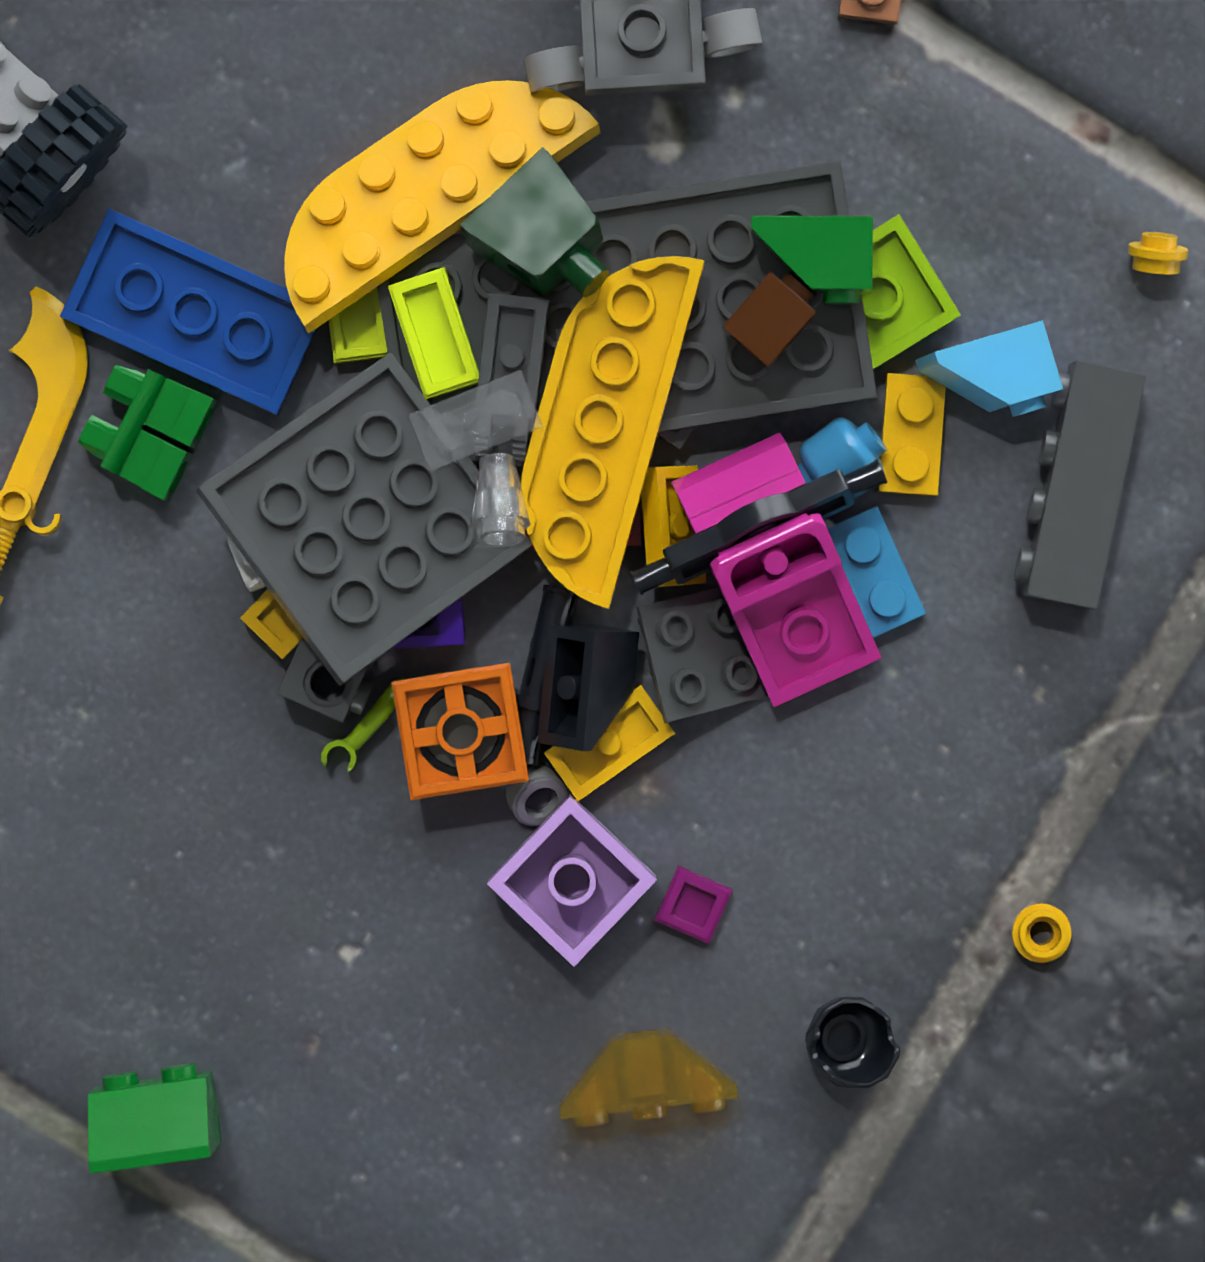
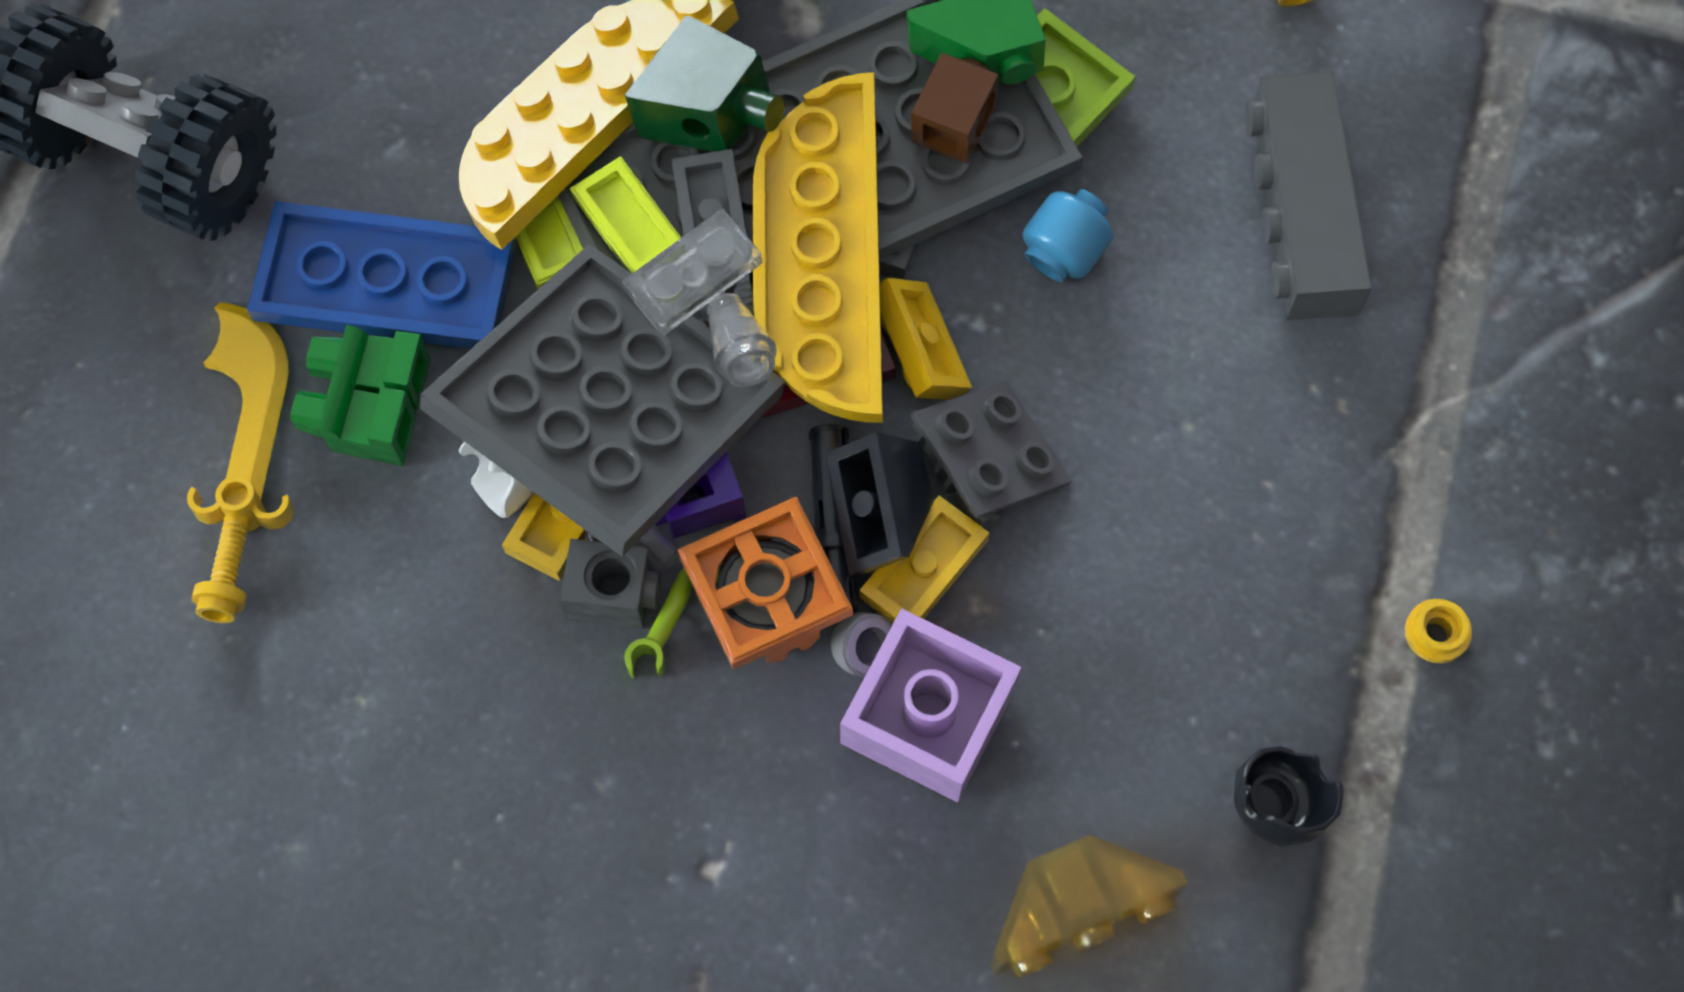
camera: 15 degrees left, 20 degrees down
dark pink piece [631,432,888,707] -> none
magenta tile [654,865,732,944] -> none
dark azure plate [827,506,926,638] -> none
yellow plate [877,373,946,496] -> none
medium azure slope [915,320,1063,417] -> none

